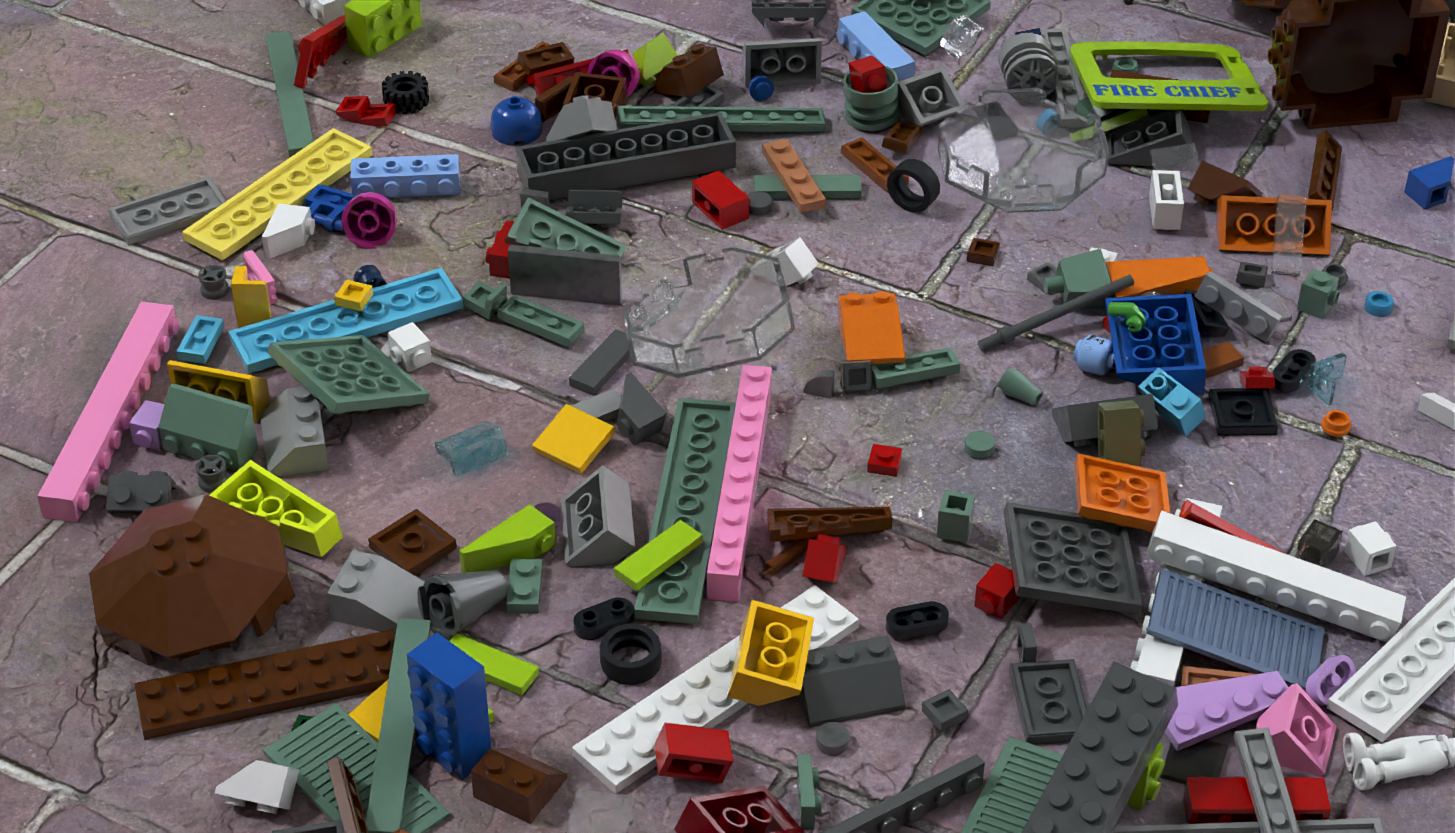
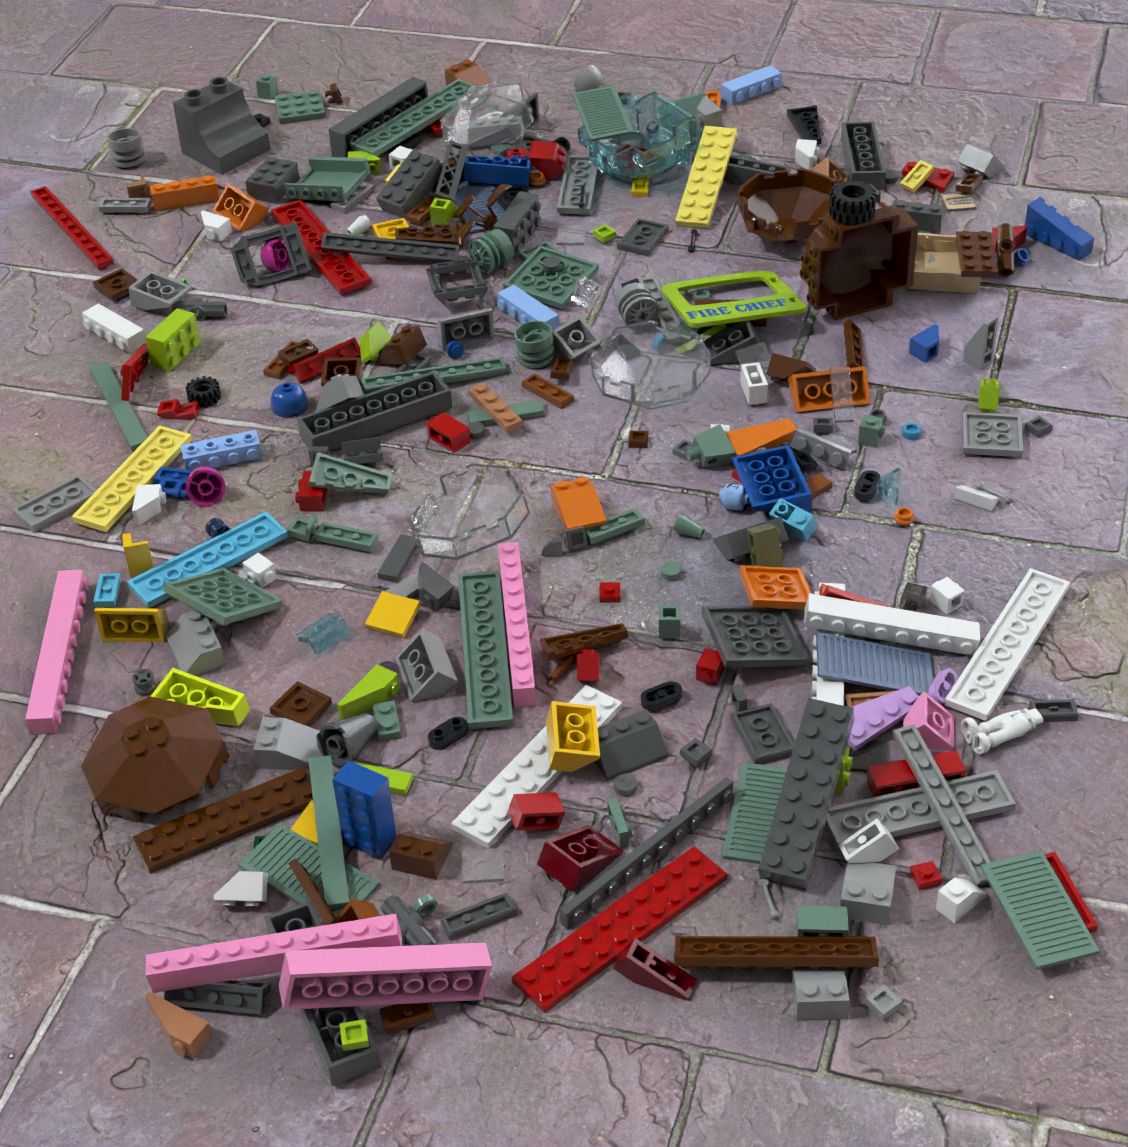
camera: 10 degrees left, 0 degrees up
dark grey bracket [106,470,176,514] -> none
lavender brick [129,400,165,451] -> none
sand green slope [158,383,258,472] -> none
dark grey wheel [198,265,229,300] -> none
bright pink tile [243,250,278,304] -> none
yellow plate [334,280,373,311] -> none
flat silver tile [508,245,622,305] -> none
reddish brown tile [535,76,574,123] -> none
dark pink cylinder [587,49,640,97] -> none
black tyre [600,623,662,685] -> none
lime tile [614,520,703,591] -> none
white slope [752,237,819,286] -> none
red brick [848,56,887,93] -> none
black tyre [887,159,940,212] -> none
dark grey bar [978,274,1134,351] -> none
bright green arm [1108,302,1146,332] -> none
black tile [1208,388,1278,436] -> none
red plate [1240,366,1275,389] -> none

